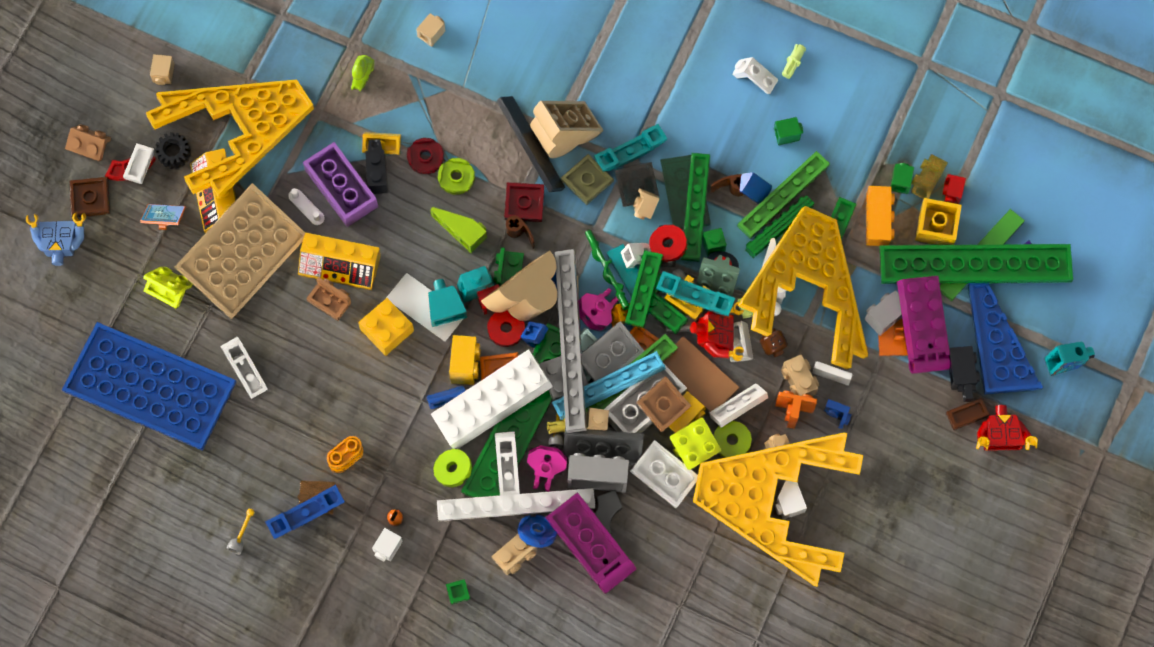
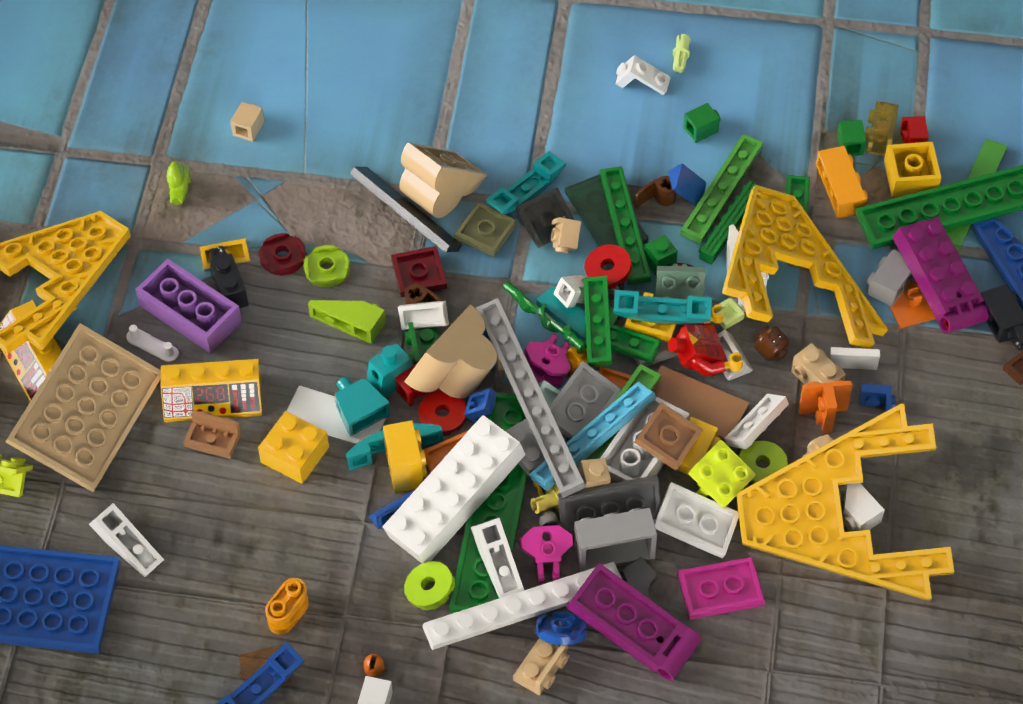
camera: 15 degrees left, 15 degrees down
none -> teal slope [346,423,443,471]
none -> white tile [398,301,449,330]
none -> dark pink tile [677,557,765,620]

